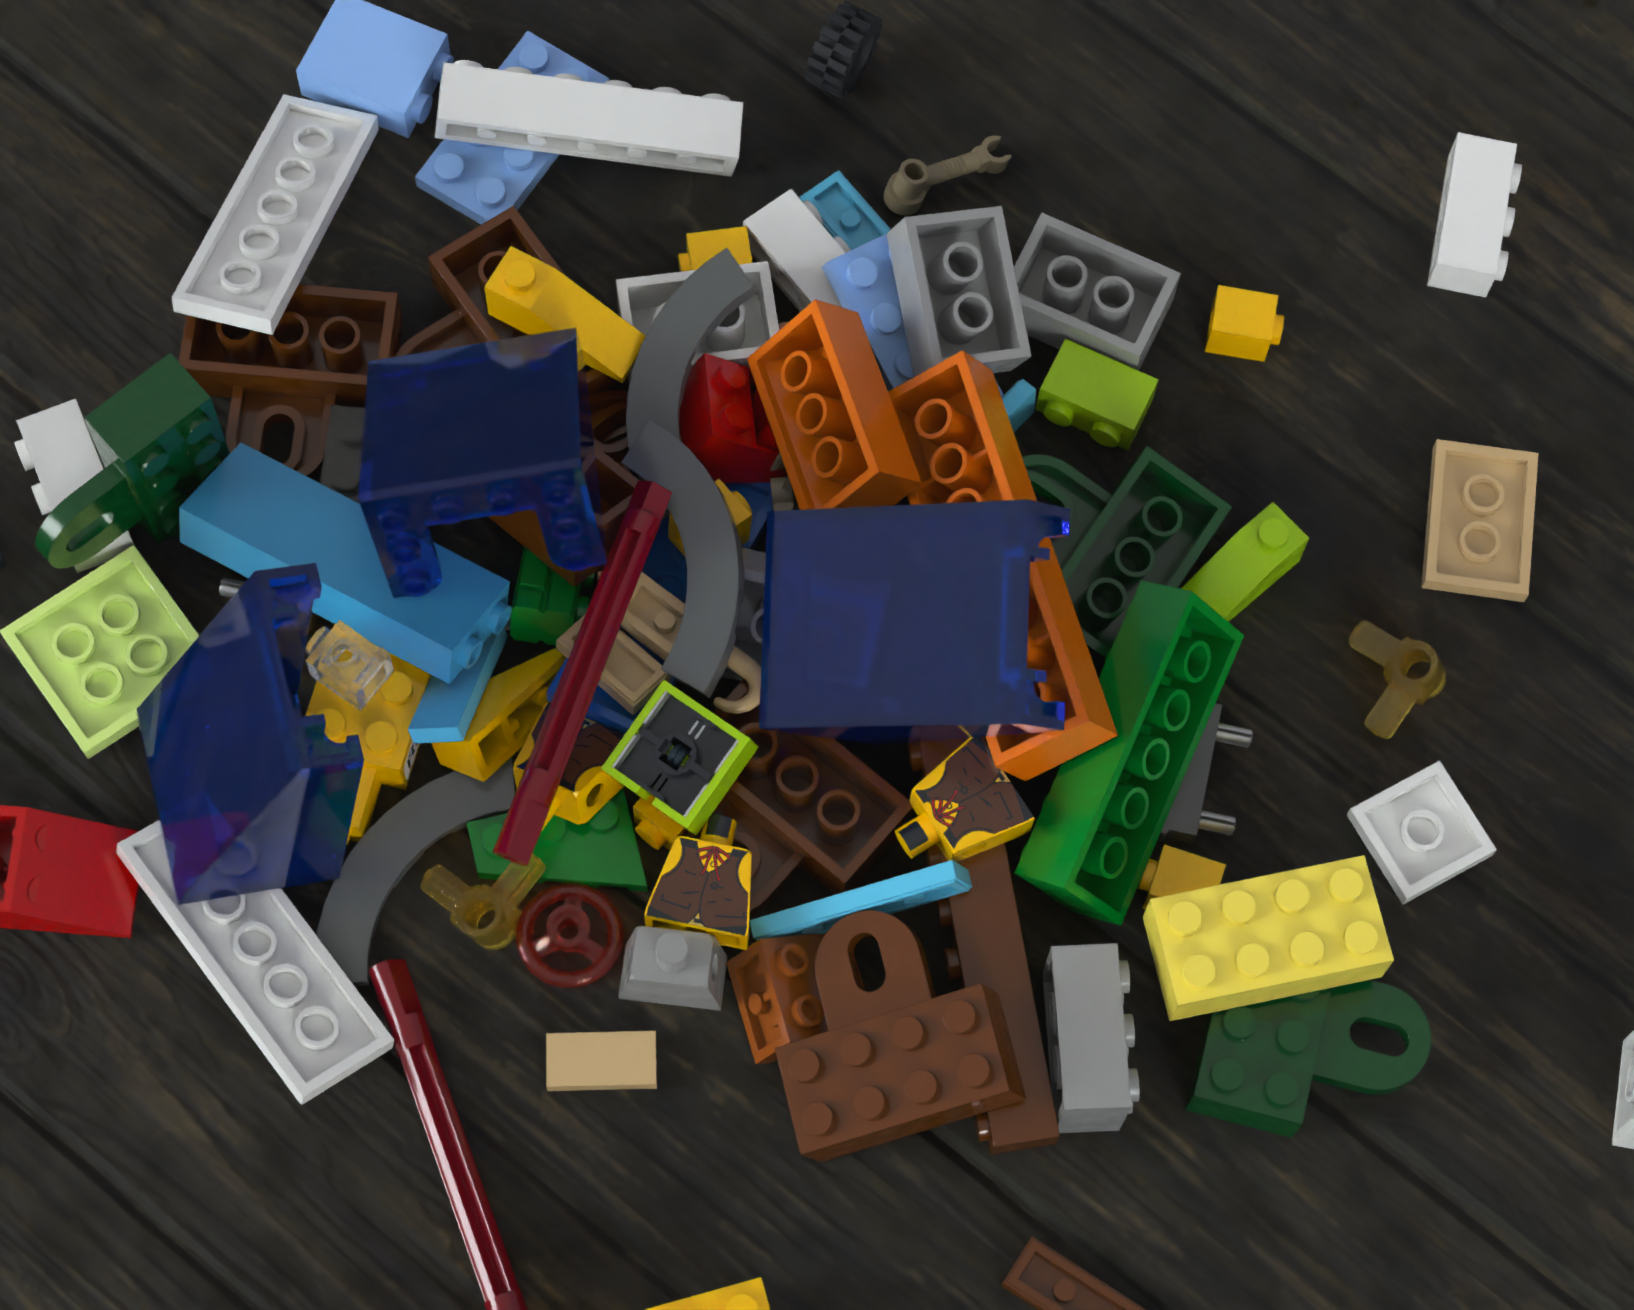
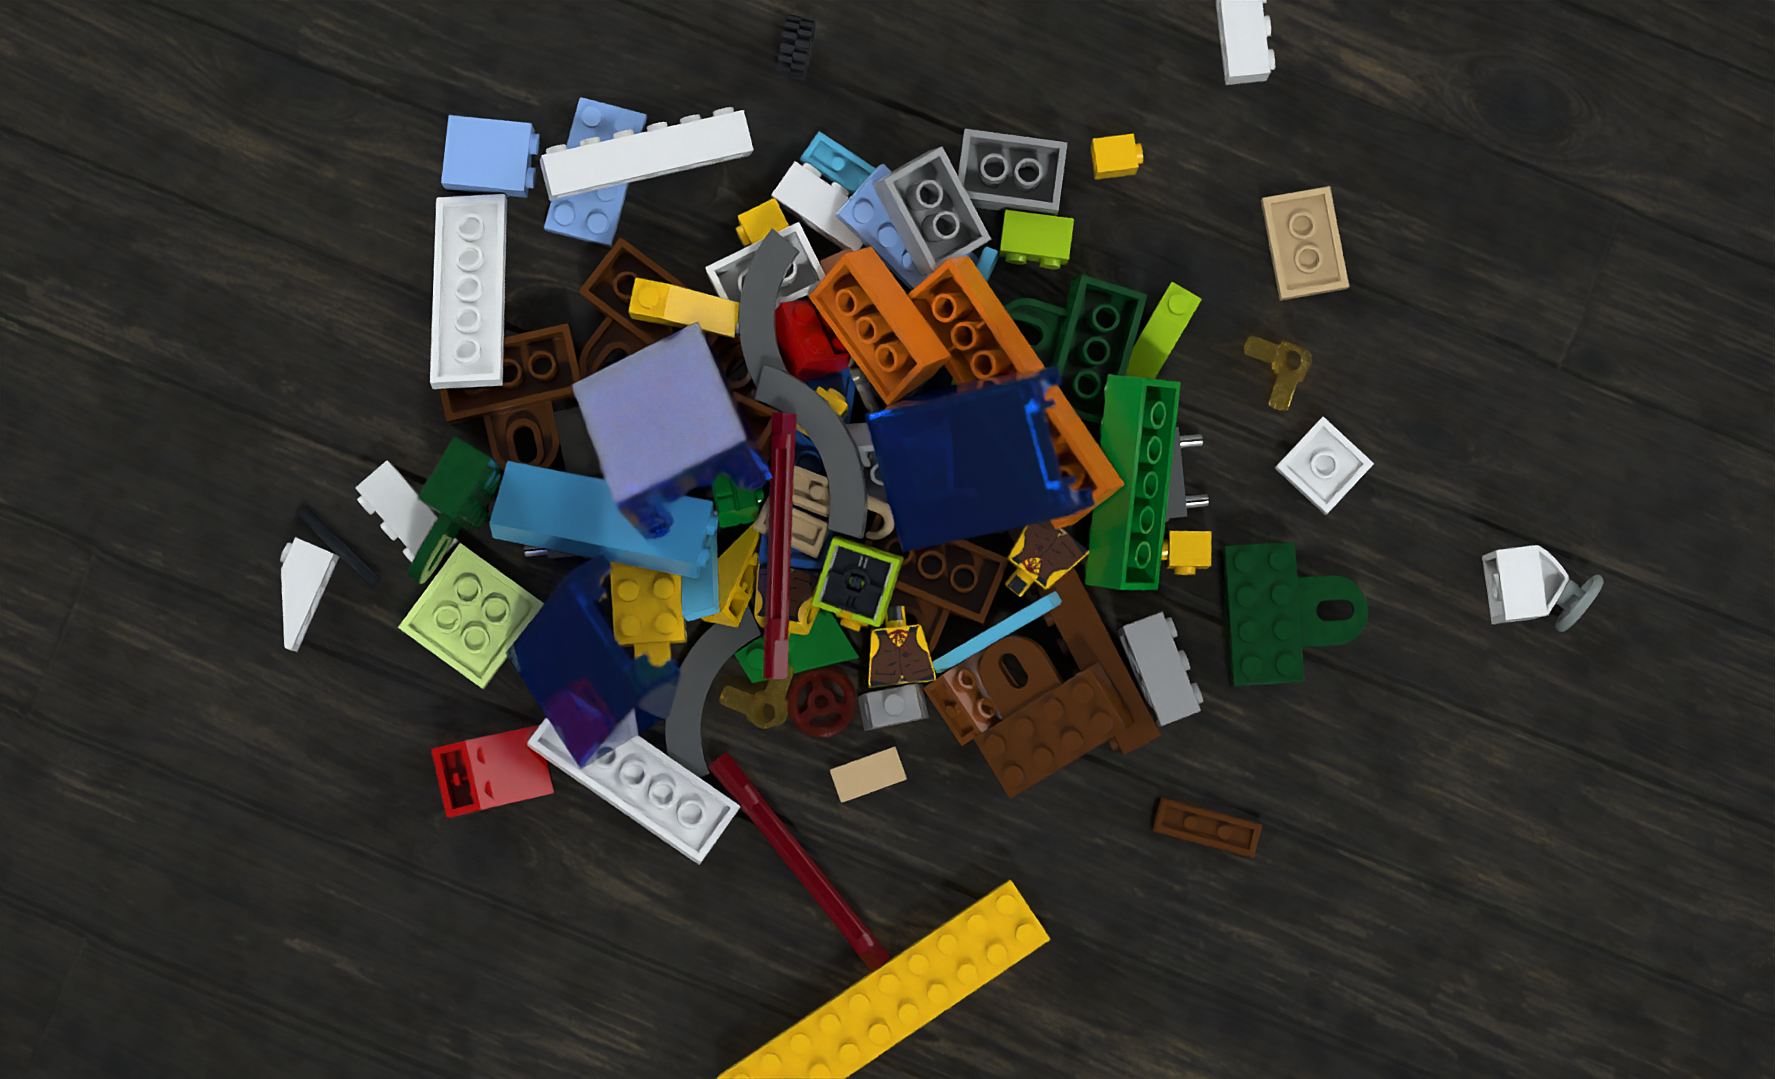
camera: 20 degrees left, 15 degrees up
clear brick [305,620,394,712] -> none
dark tan brick [883,136,1012,215] -> none
light yellow brick [1143,855,1394,1021] -> none

